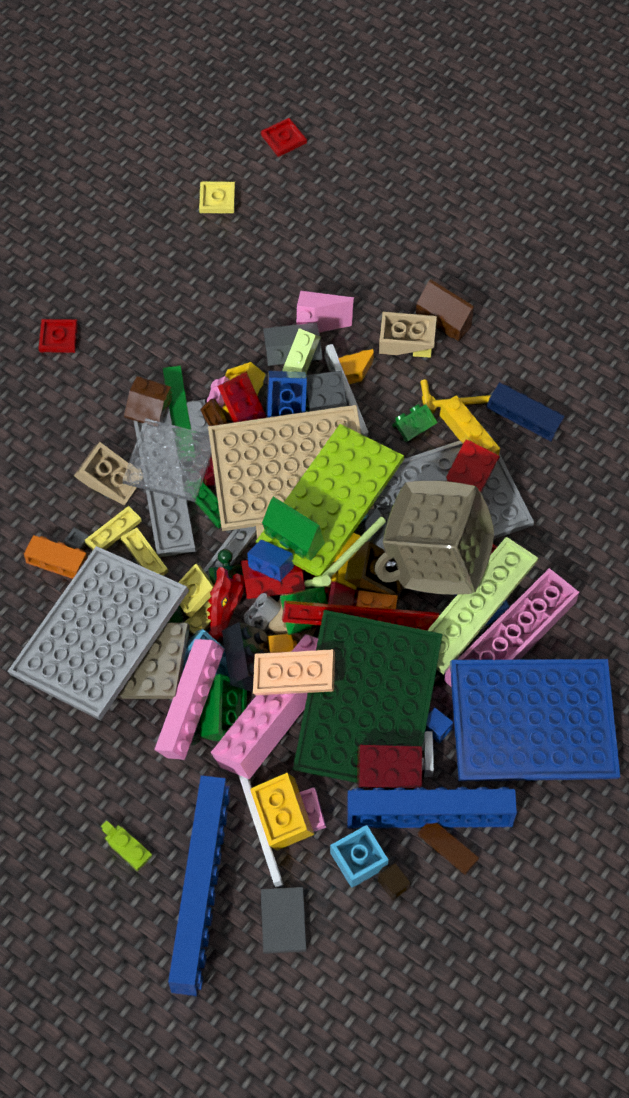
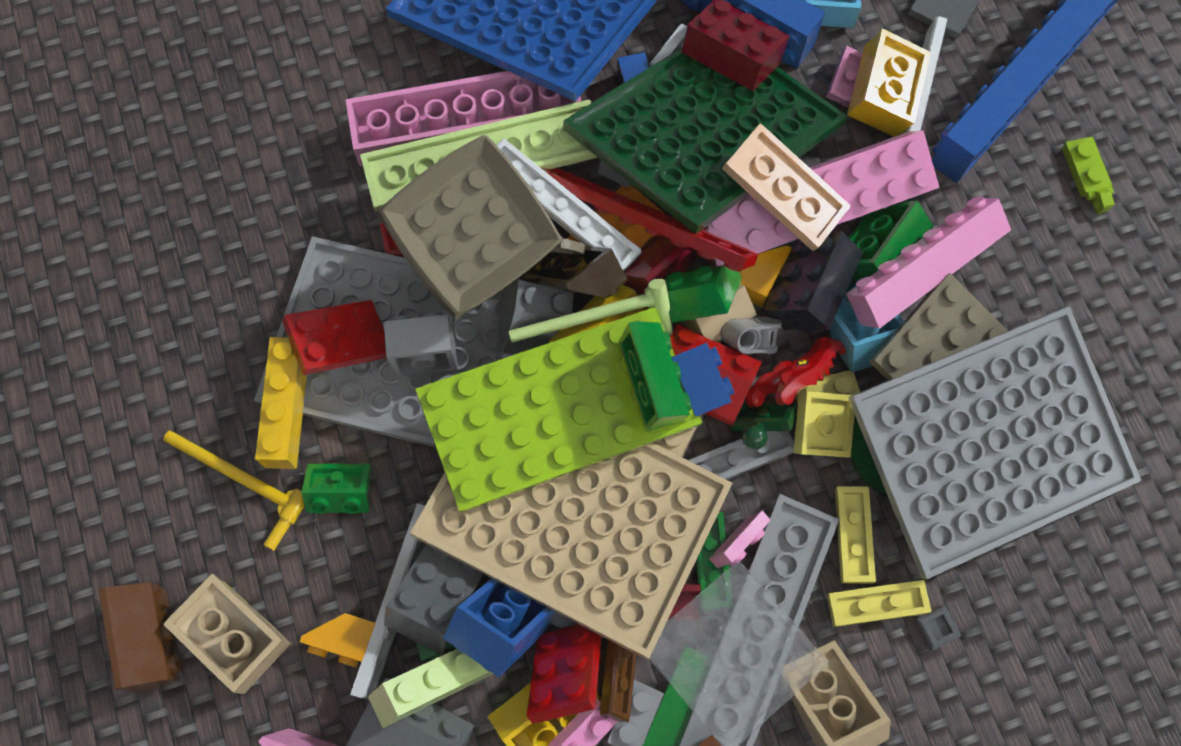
camera: 145 degrees left, 10 degrees up
orange brick [24,535,87,579] -> none
dark blue brick [486,382,565,442] -> none
none -> white tile [497,138,641,271]
none -> bright pink plate [709,511,770,568]

